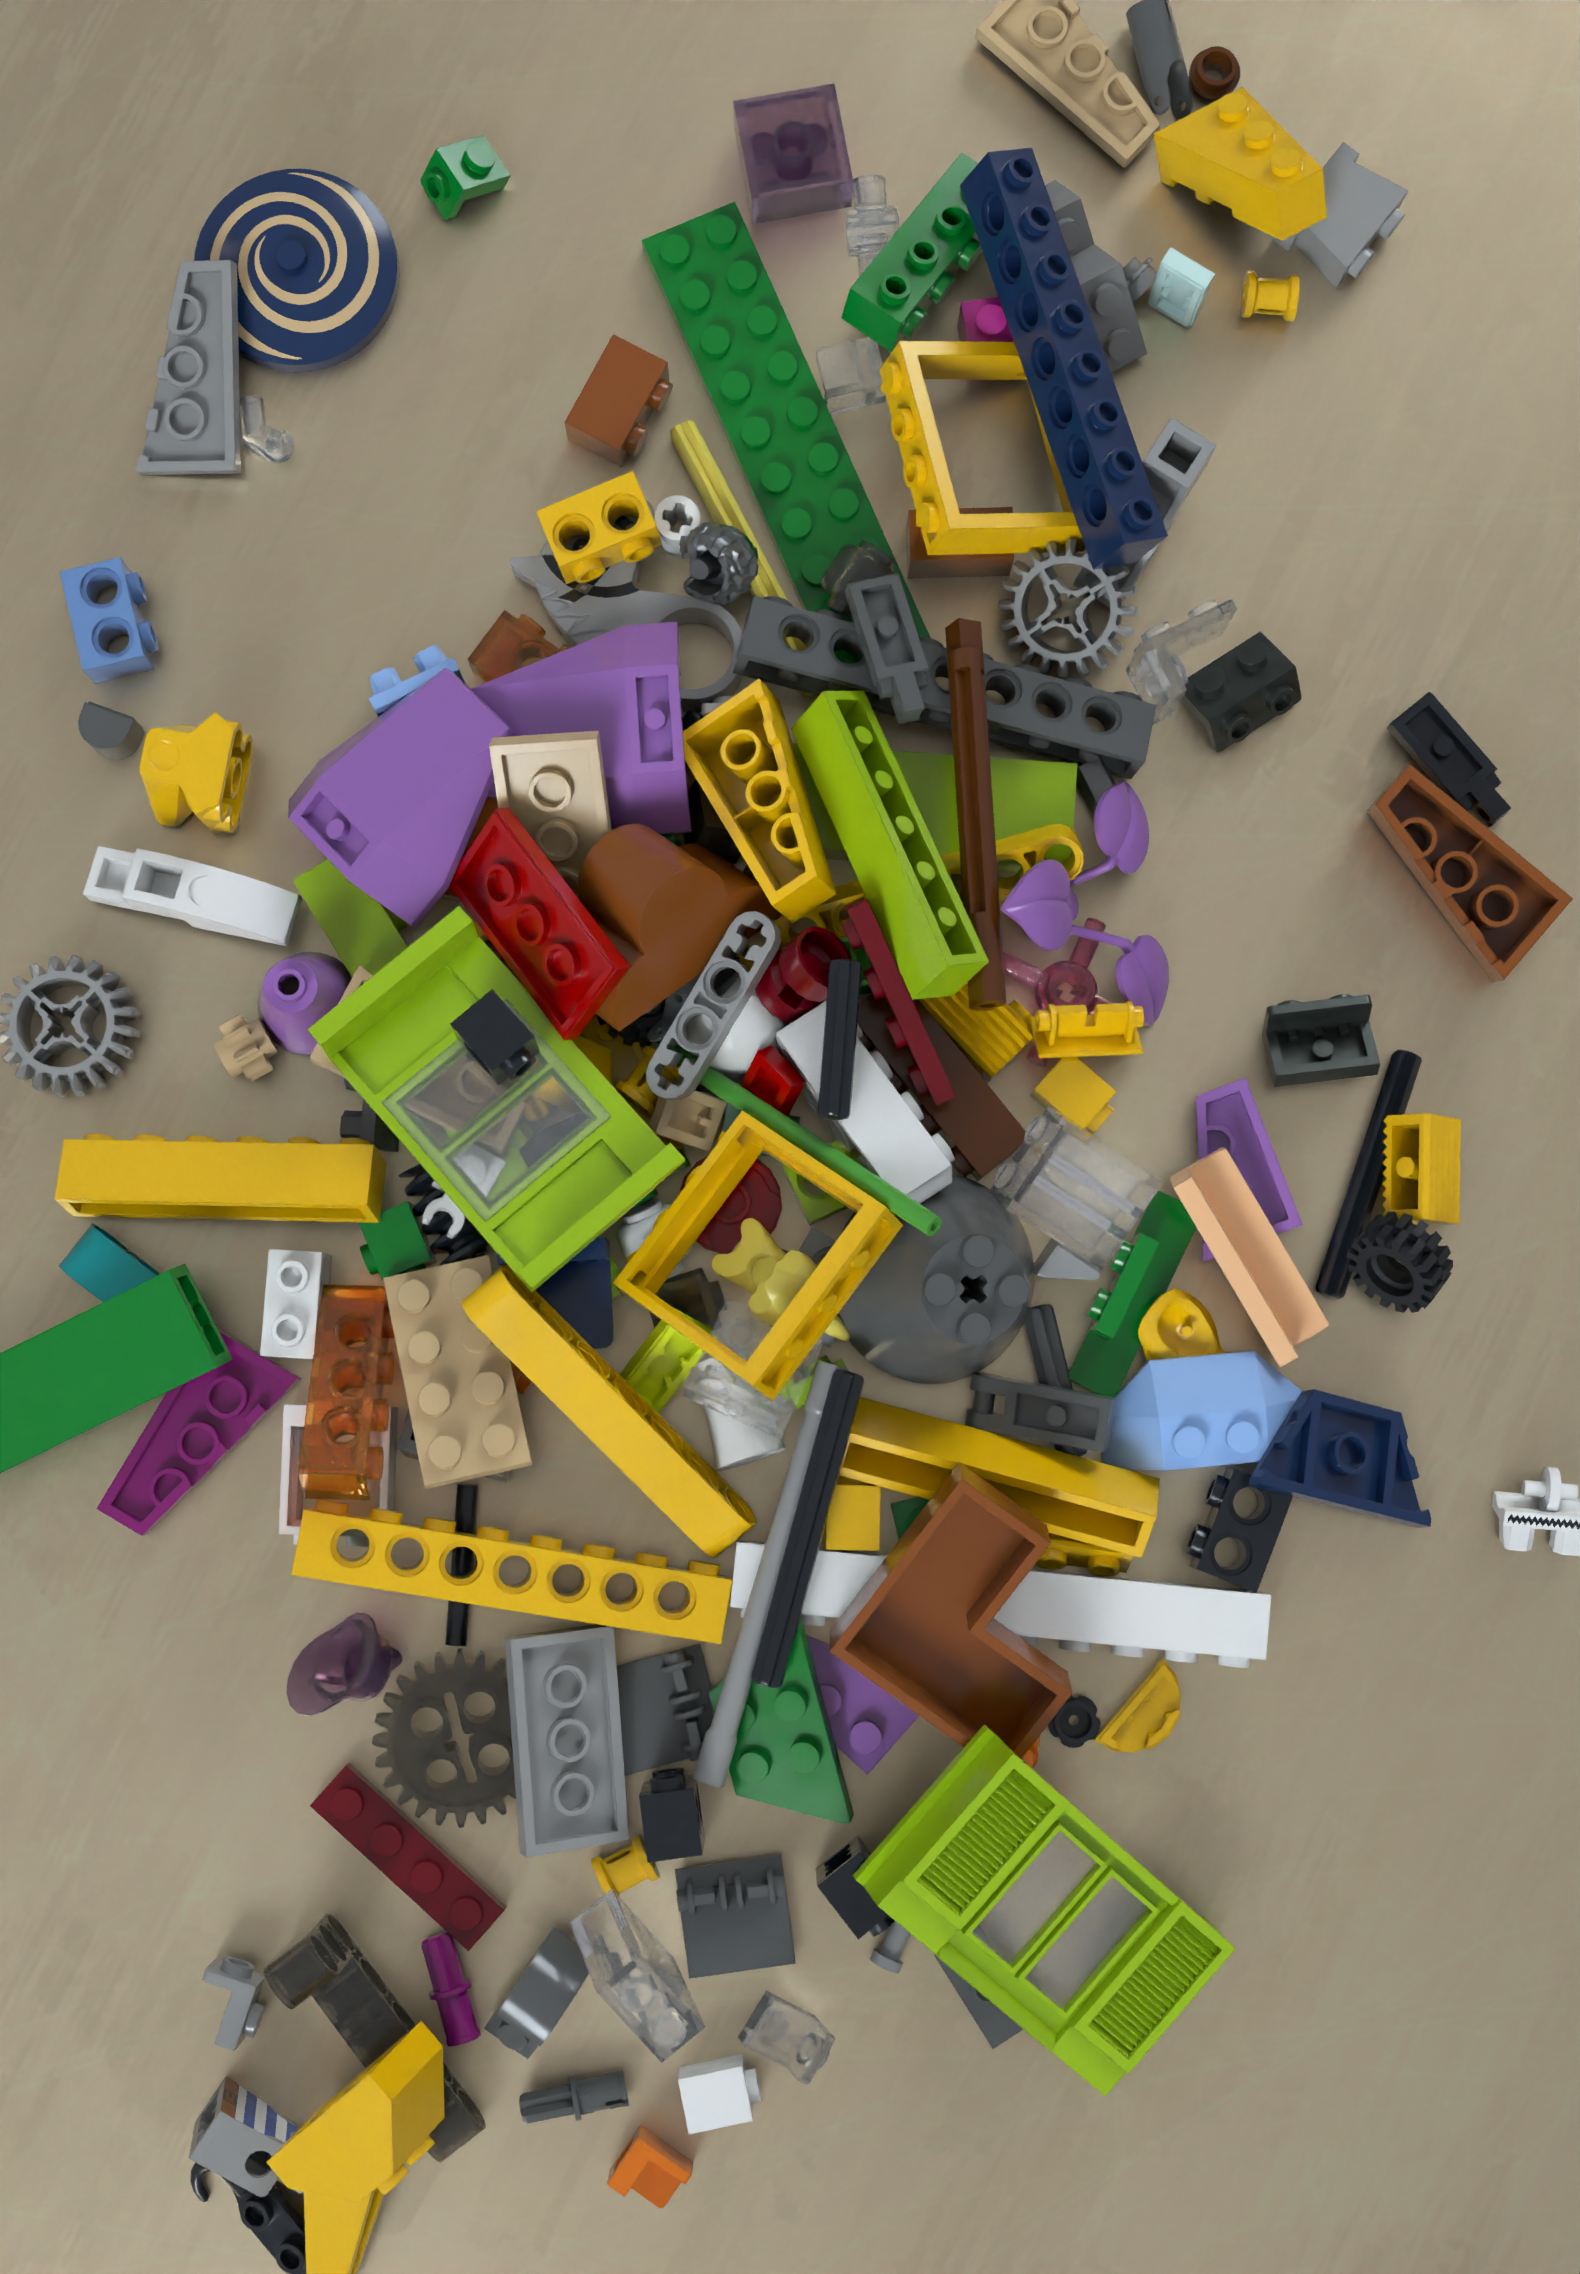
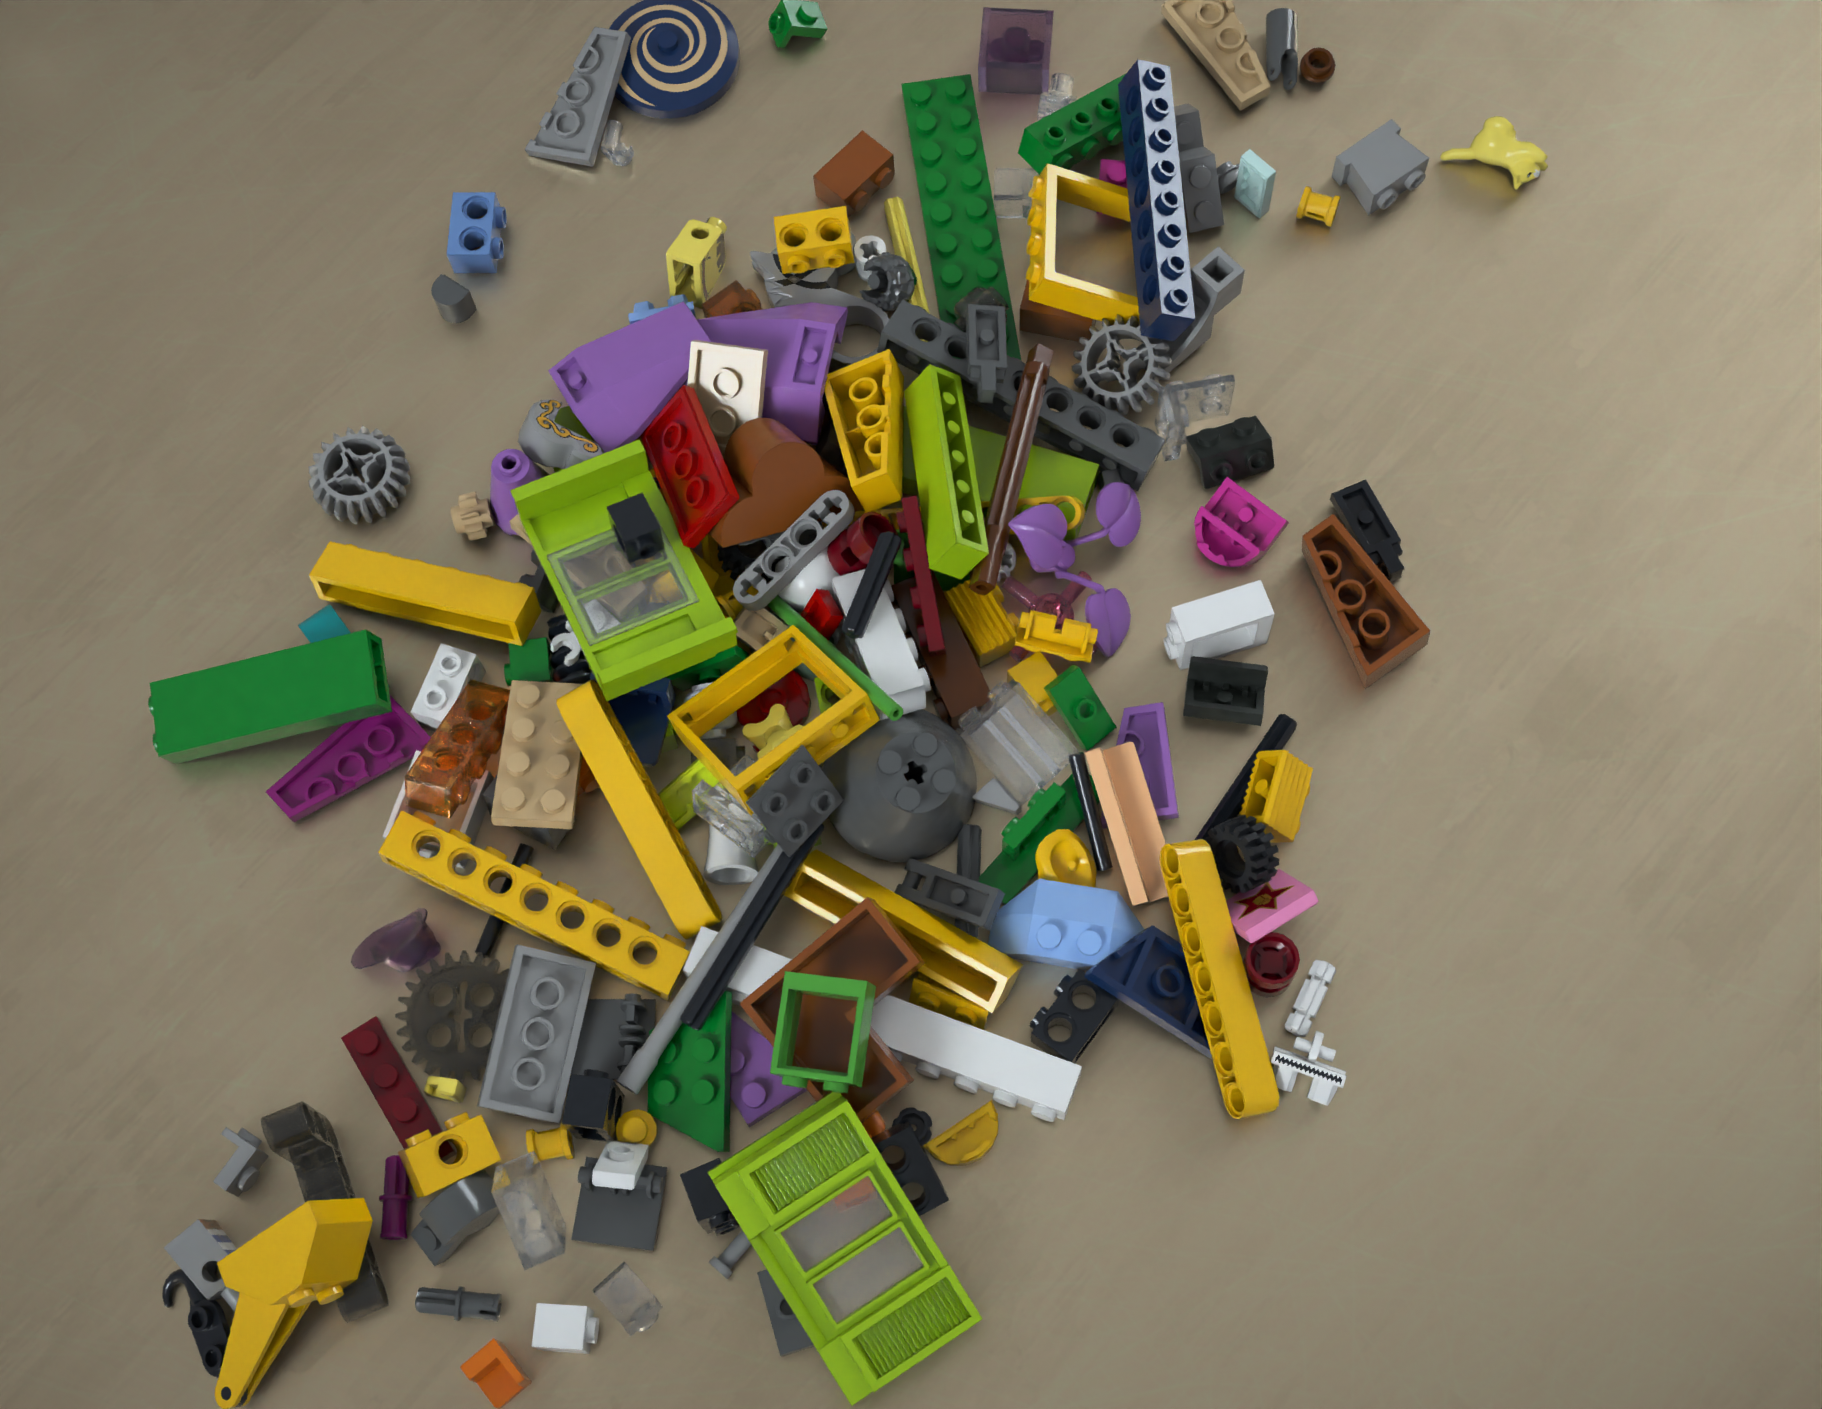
camera: 25 degrees right, 15 degrees down
white slope [83,846,302,946] -> none
yellow piece [139,712,253,836] -> none
yellow brick [825,1475,881,1551] -> none
yellow wedge [1154,87,1327,241] -> none
none -> yellow brick [398,1111,501,1198]
none -> light yellow tile [423,1076,467,1103]
none -> light grey animal [518,399,603,469]
none -> white plate [592,1140,649,1190]
none -> yellow plate [616,1109,658,1147]
none -> light yellow torso [666,217,727,309]
none -> dark grey hinge [746,745,844,857]
none -> bright green window [770,971,876,1093]
none -> black brick [871,1119,949,1216]
none -> green plate [1044,664,1117,751]
none -> black bar [1068,752,1113,871]
none -> yellow beam [1159,839,1279,1119]
none -> white window [1164,580,1275,671]
none -> dark pink slope [1194,477,1289,567]
none -> bright pink tile [1226,869,1319,943]
none -> dark red wheel [1243,932,1300,998]
none -> white axle [1285,960,1336,1037]
none -> light yellow animal [1440,116,1548,189]

